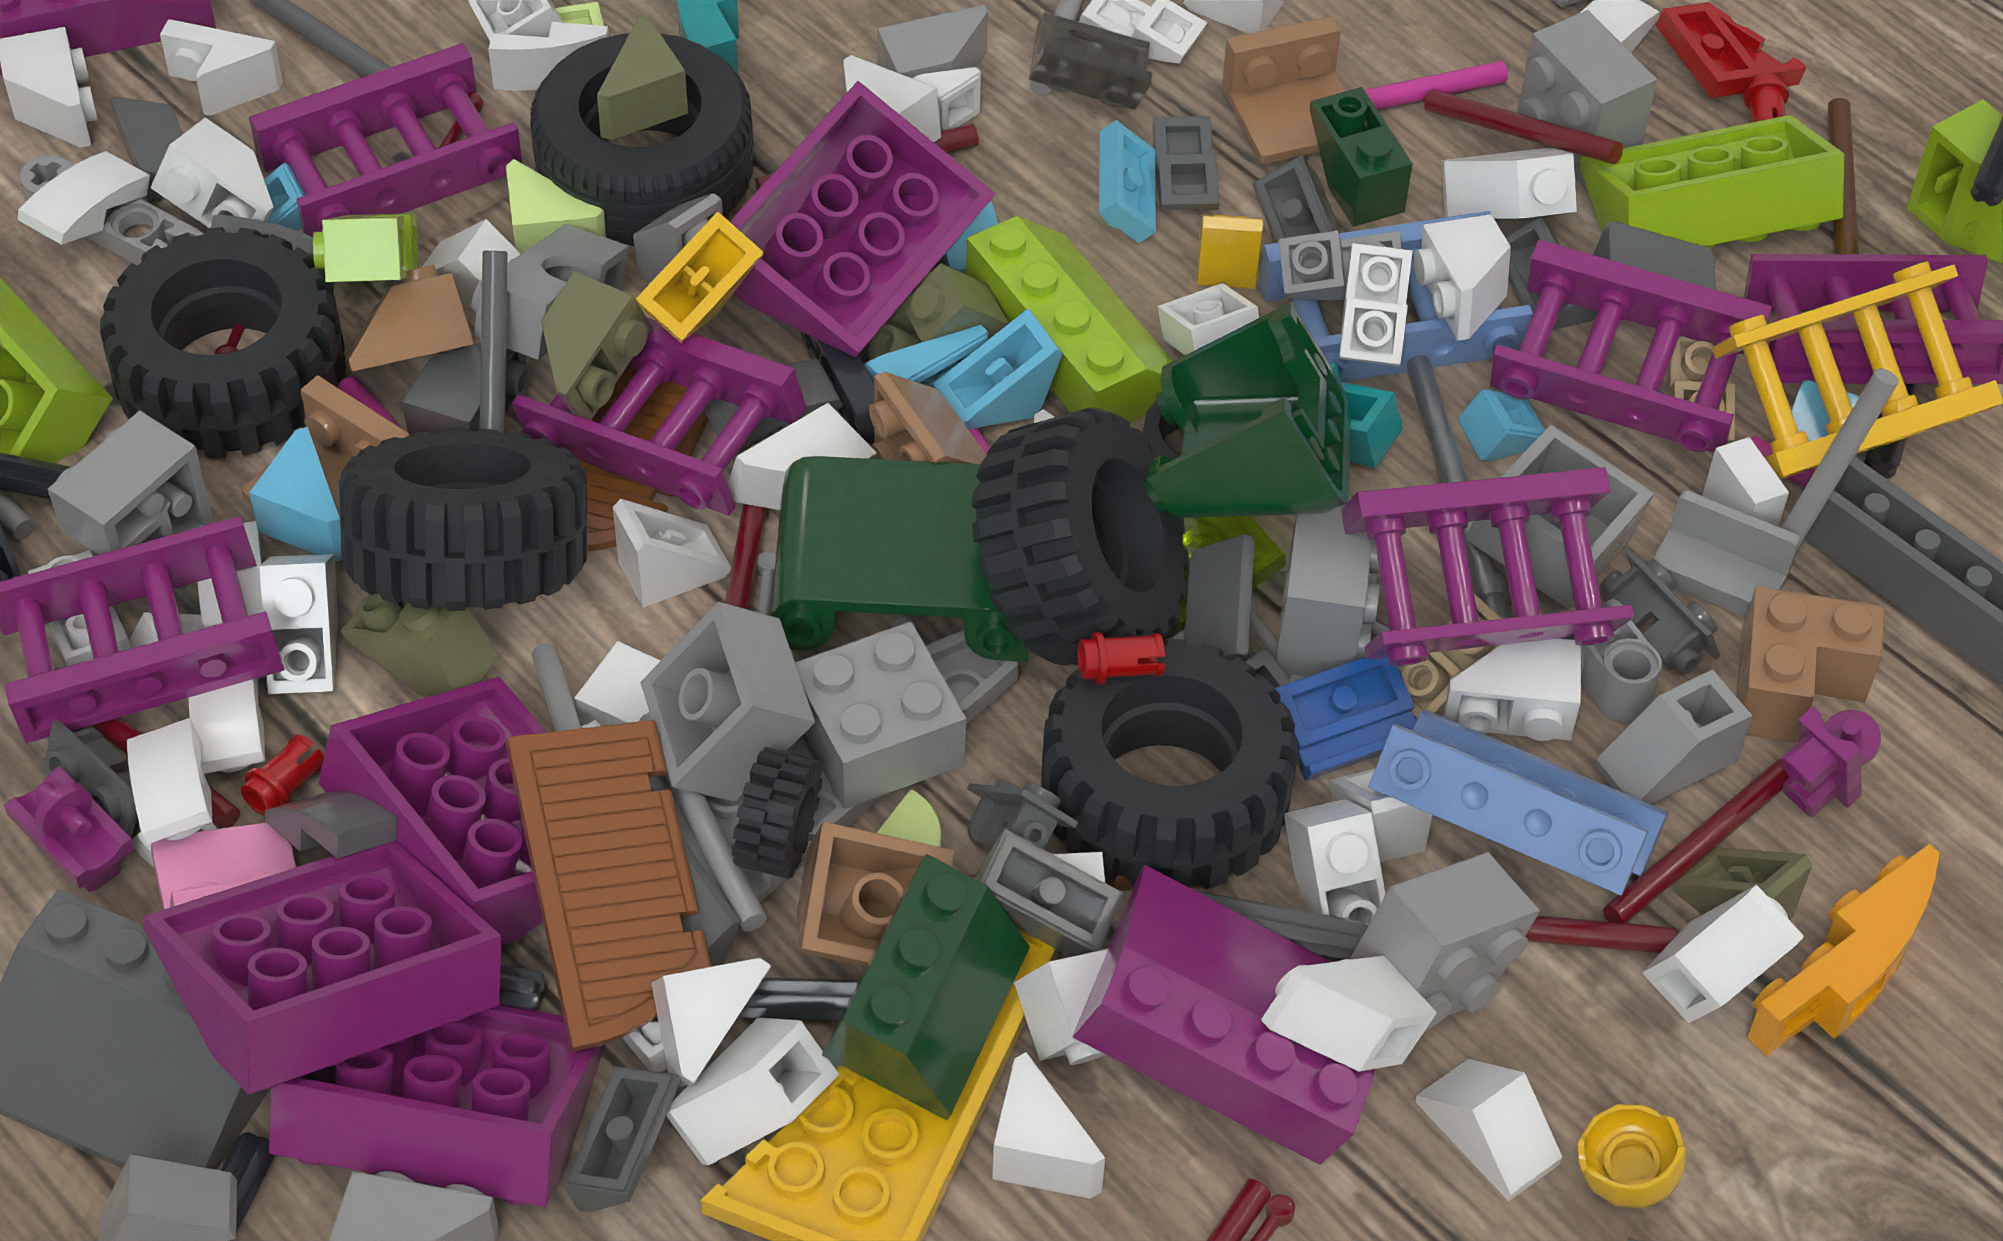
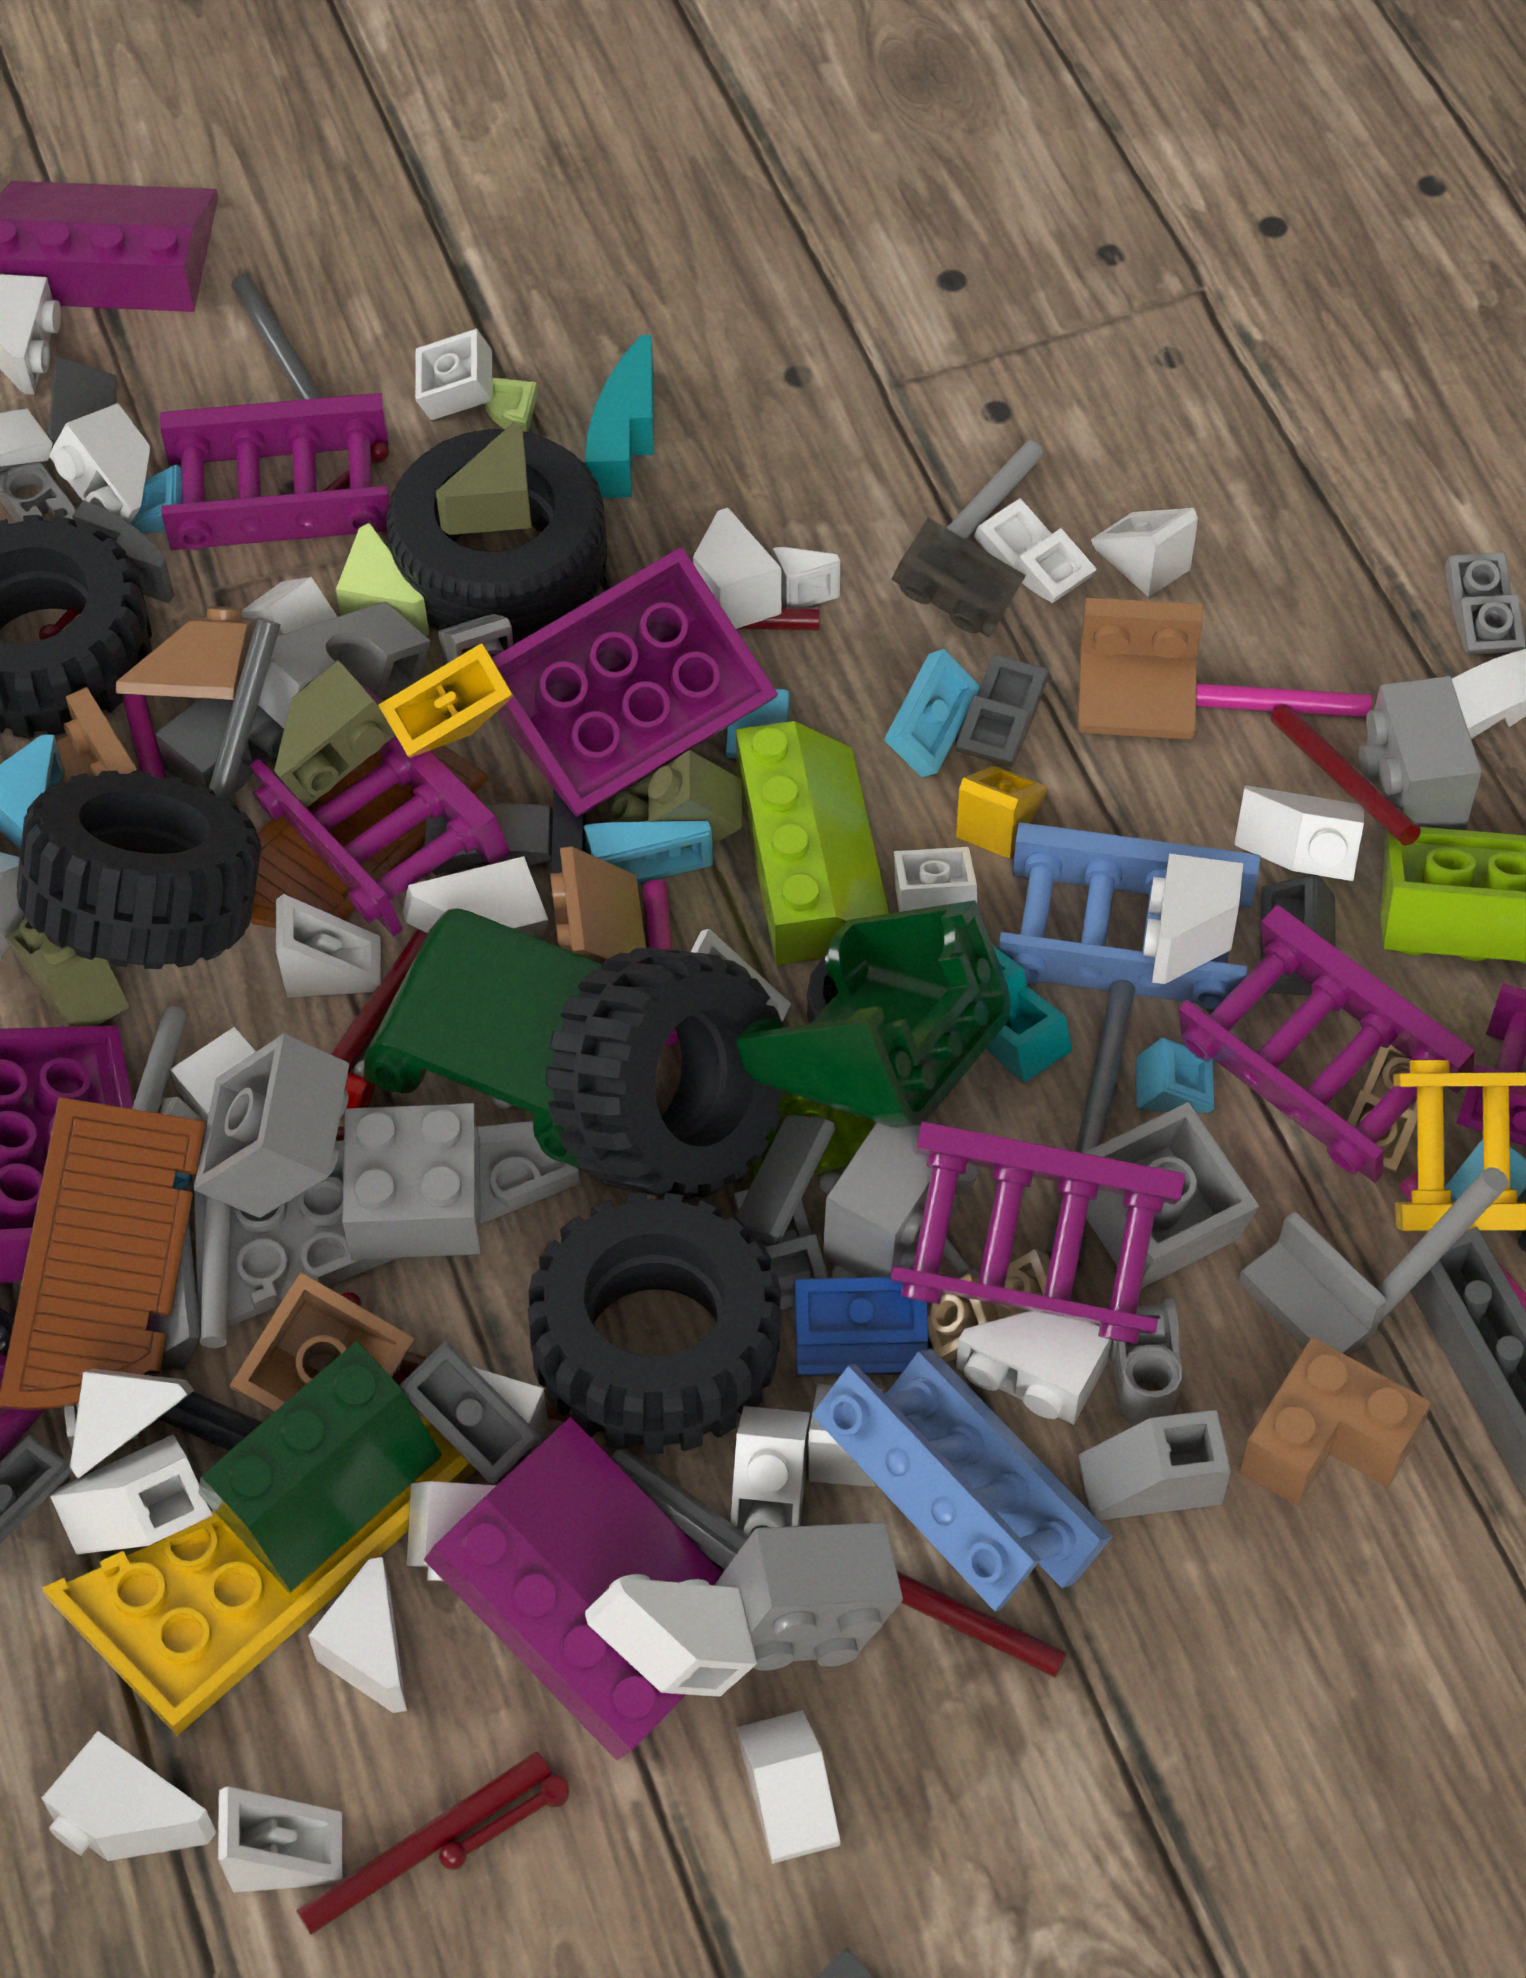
camera: 25 degrees right, 5 degrees up
white slope [160,19,283,116] -> none
lime arch [313,213,419,282] -> none
white slope [488,22,609,91] -> none
black tyre [732,747,822,879] -> none
yellowish green tile [876,789,941,847] -> none
light grey slope [877,5,988,78] -> none
medium azure slope [933,309,1063,429] -> none
dark grey hinge [967,779,1078,849] -> none
red pin [1078,632,1165,685] -> none
dark grey slope [1252,155,1341,243] -> none
light grey slope [1279,230,1408,300] -> none
dark green slope [1309,87,1413,227] -> none
white slope [1339,243,1412,366] -> none
yellow hair [1578,1104,1686,1209] -> none
dark grey slope [1593,221,1716,290] -> none
dark grey hinge [1600,548,1720,674] -> none
dark red bar [1603,759,1789,923] -> none
white slope [1642,885,1804,1023] -> none
olive slope [1673,847,1812,920] -> none
white piece [1702,437,1789,526] -> none
light orange slope [1747,843,1940,1057] -> none
magenta hips [1781,706,1881,818] -> none

